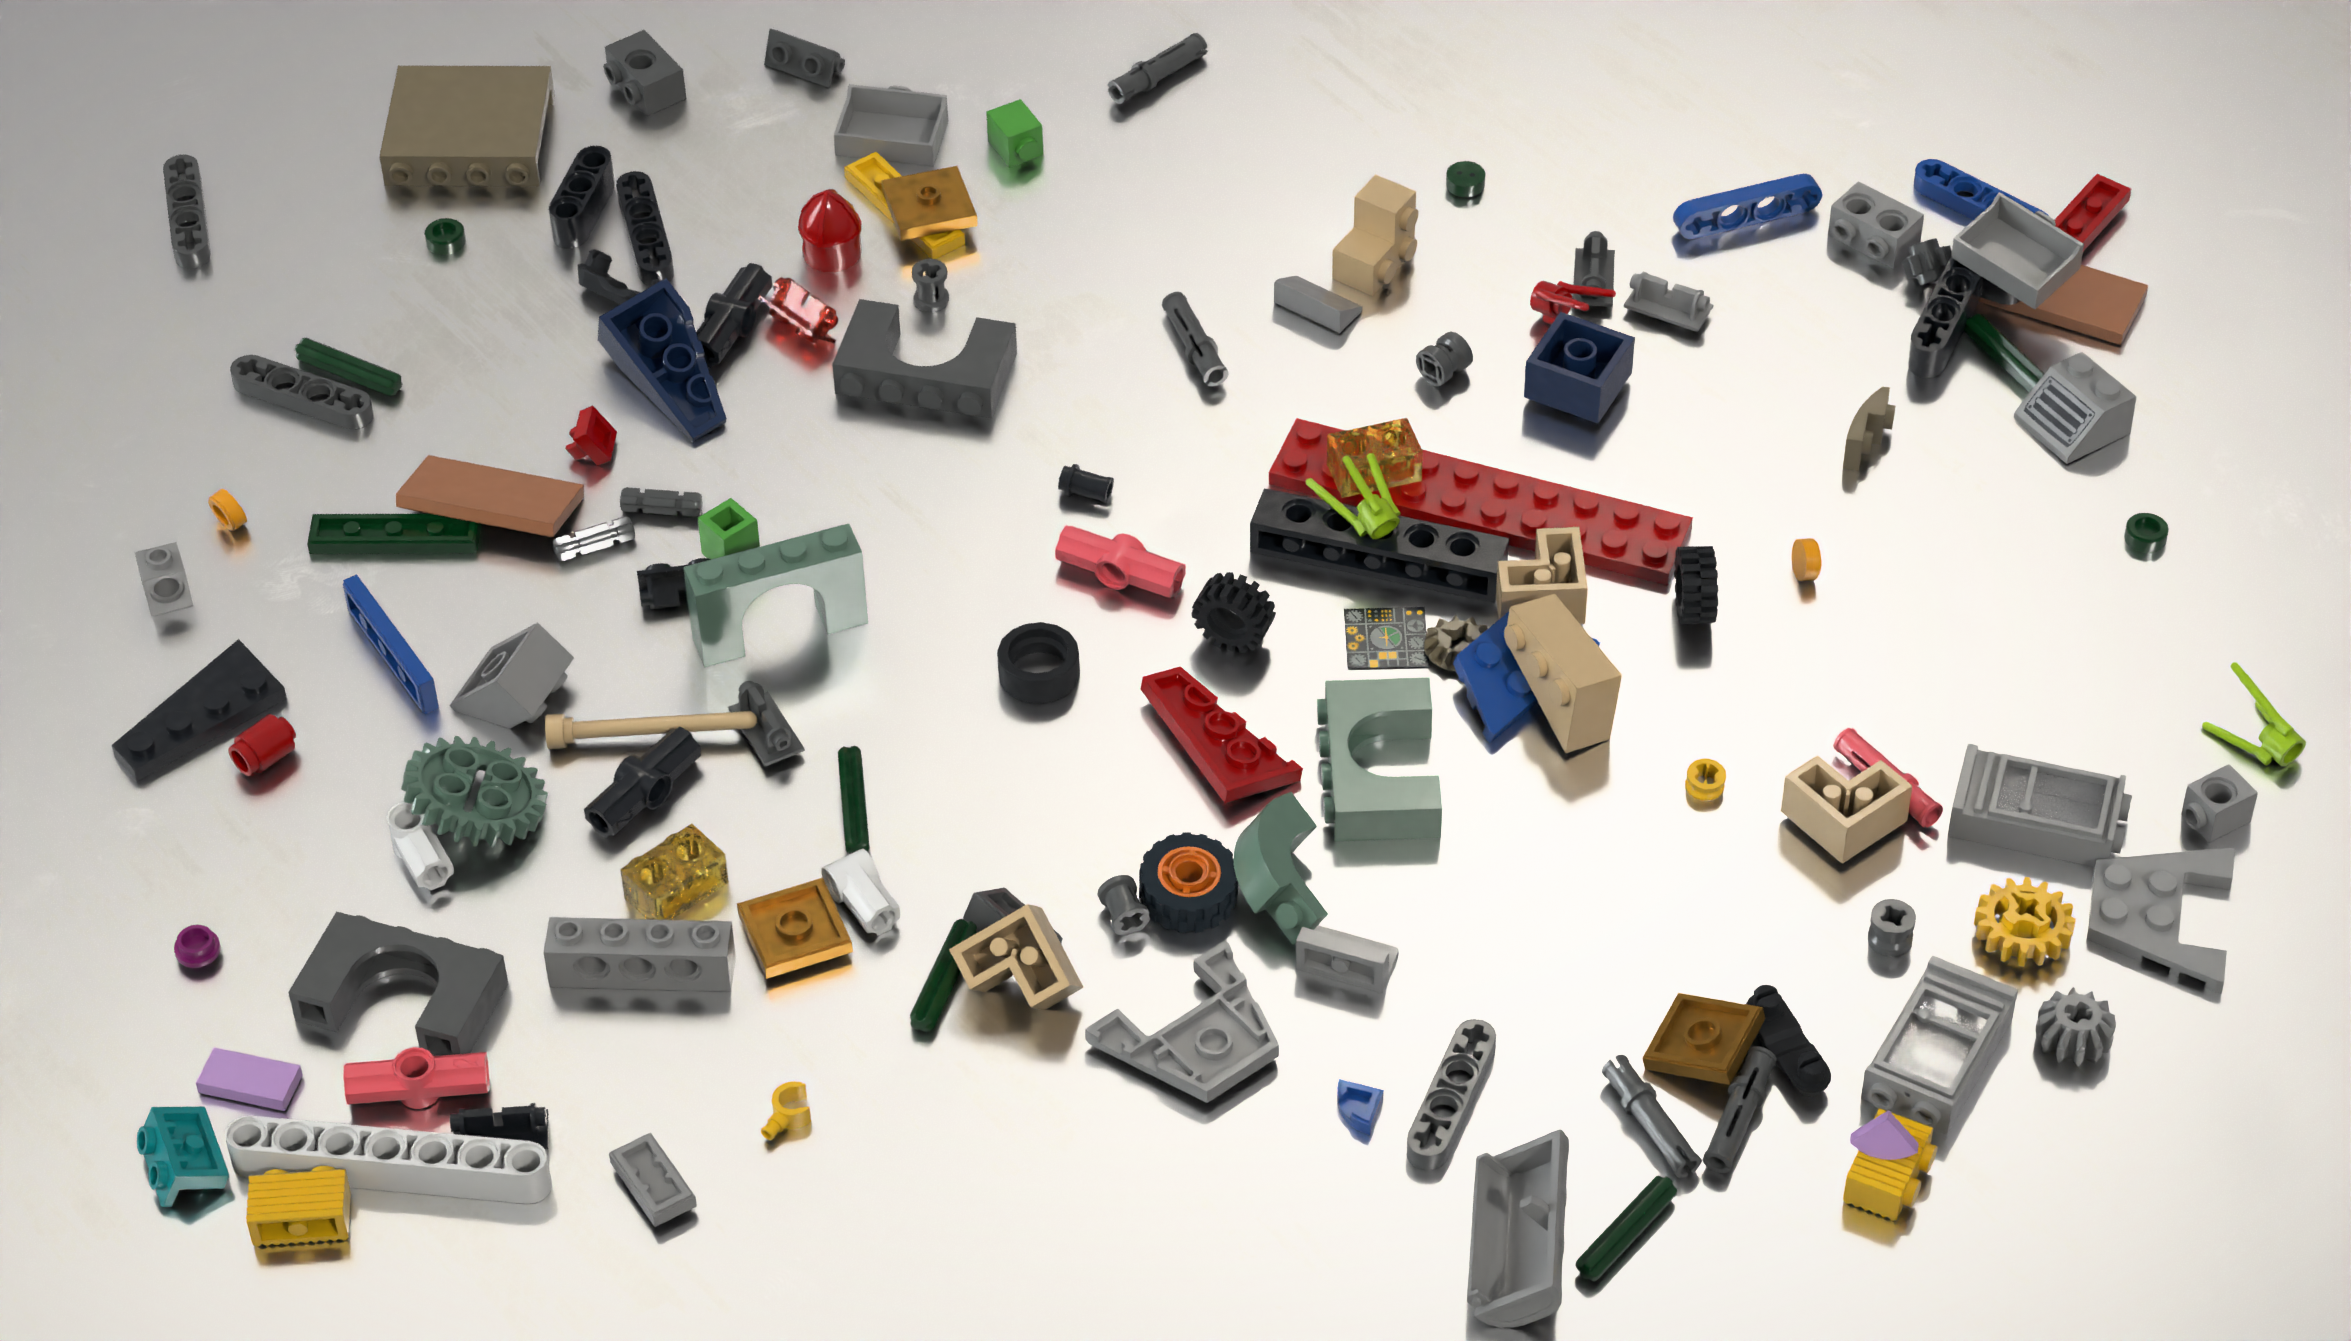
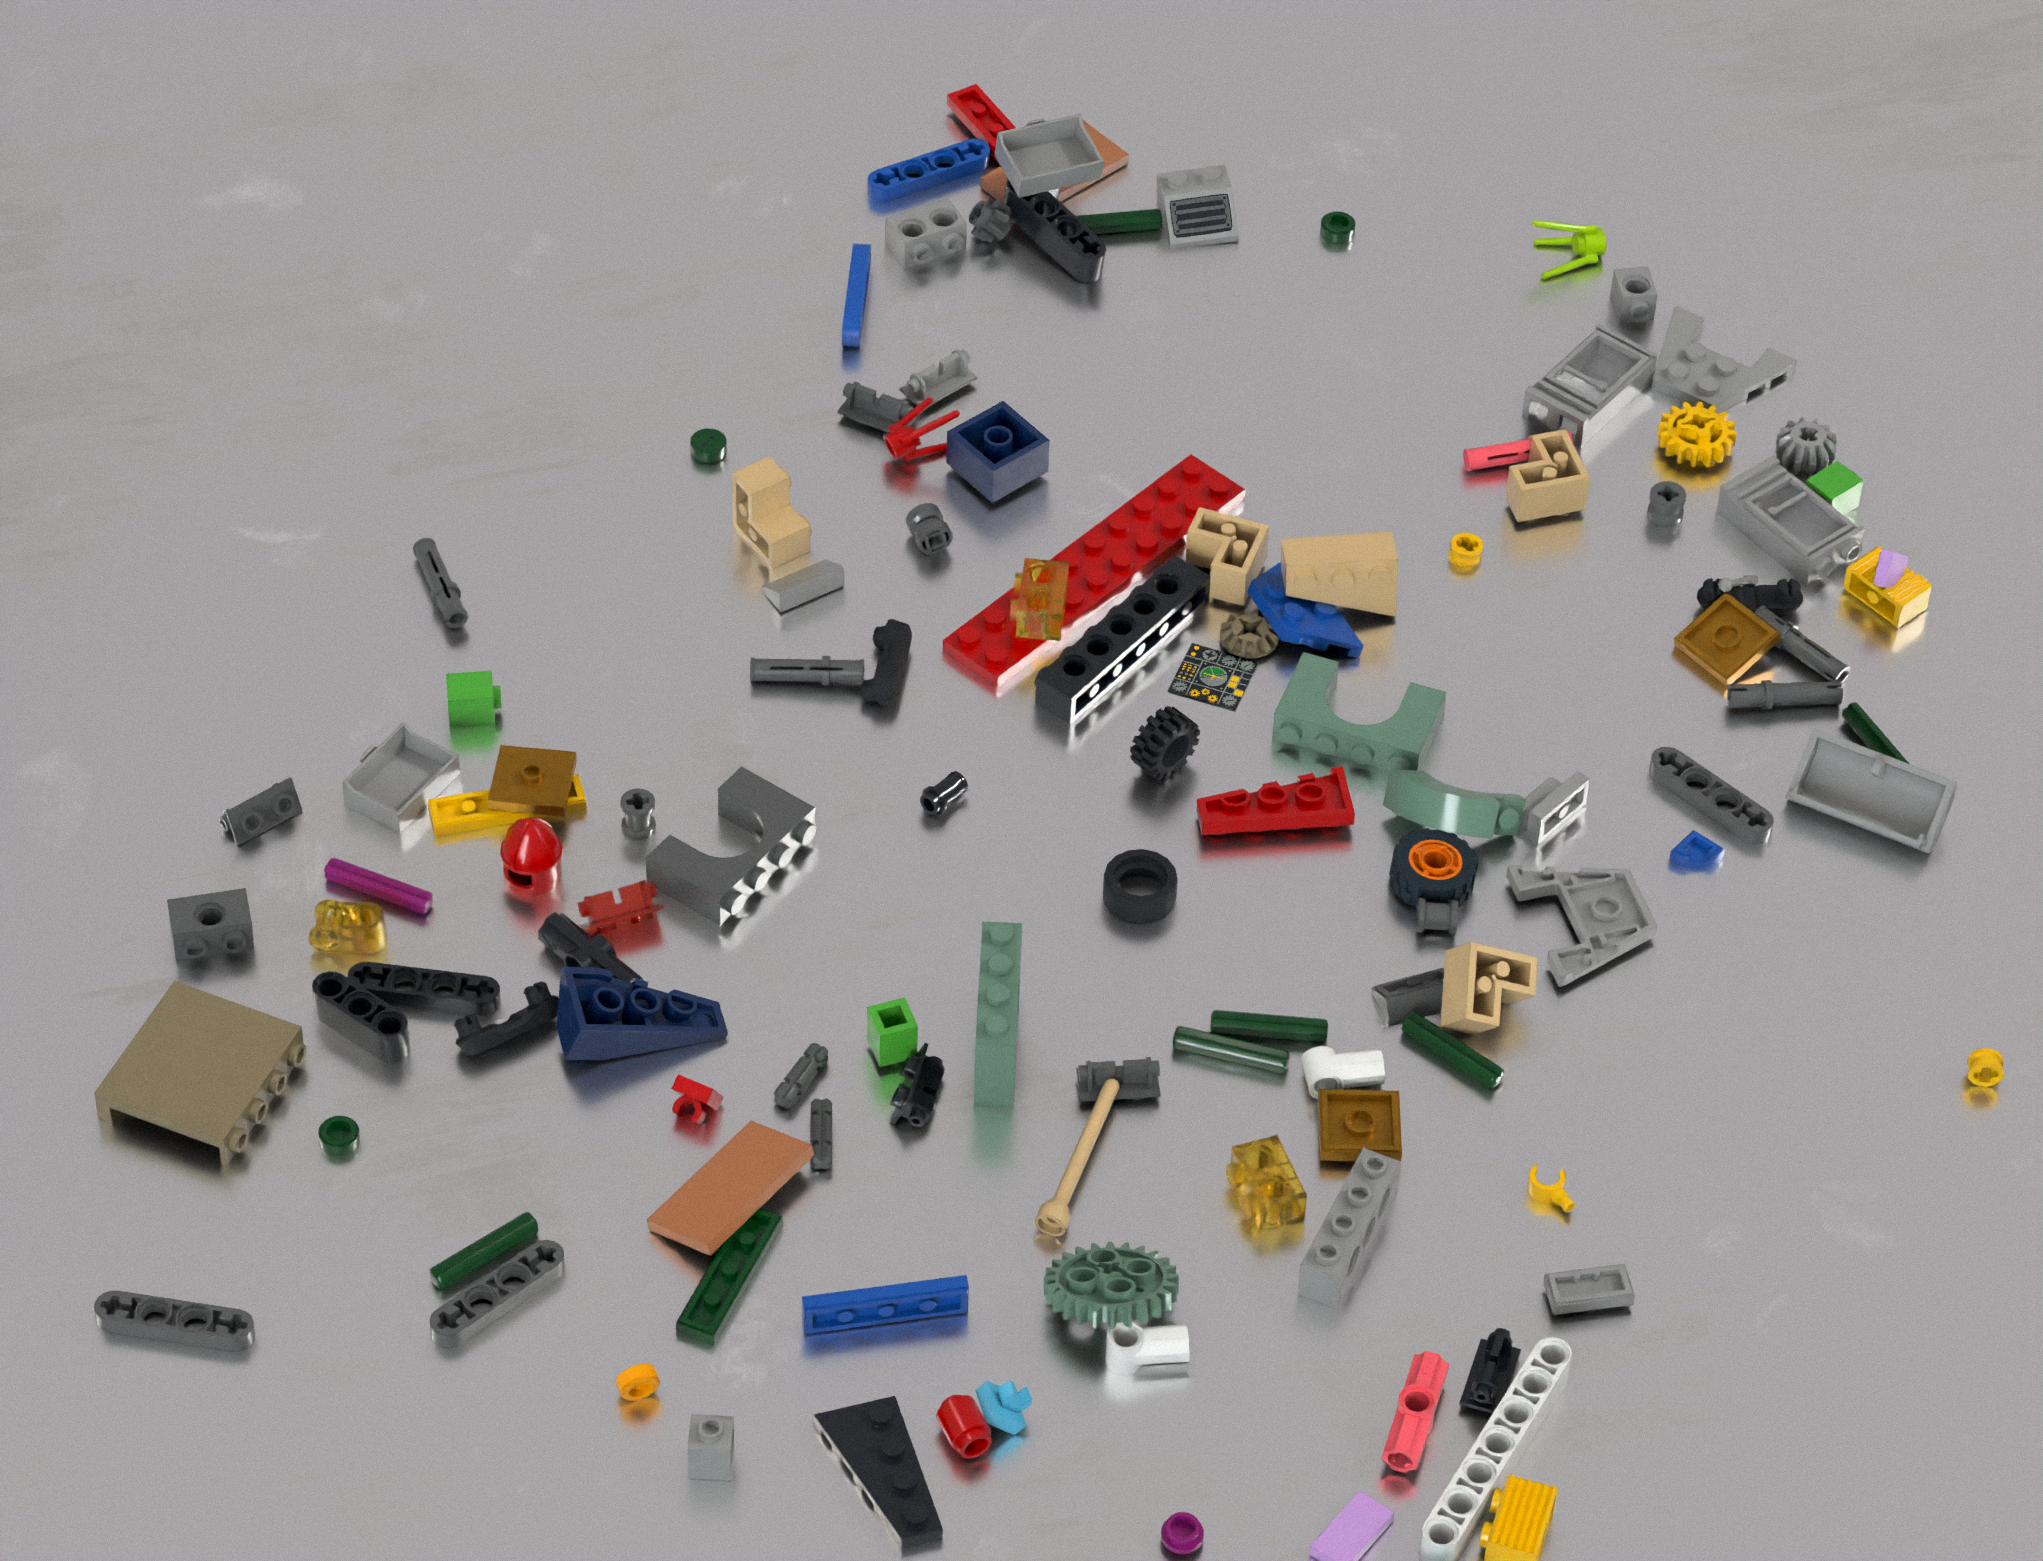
camera: 70 degrees left, 0 degrees up
dark grey arch [288,911,509,1056] -> none
light grey slope [449,623,574,729] -> none
black piece [584,726,702,838] -> none
coral piece [1055,525,1186,599] -> none
lime plant [1306,453,1400,539] -> none
black tyre [1674,546,1719,624] -> none
light orange tile [1791,538,1822,581] -> none
dark tan slope [1843,386,1896,471] -> none
none -> clear yellow piece [308,900,388,954]
none -> magenta axle [324,858,433,914]
none -> black piece [860,619,912,706]
none -> medium azure tile [975,1381,1033,1435]
none -> dark green axle [1210,1010,1328,1043]
none -> light grey hinge [1718,575,1758,592]
none -> bright green brick [1806,461,1863,515]

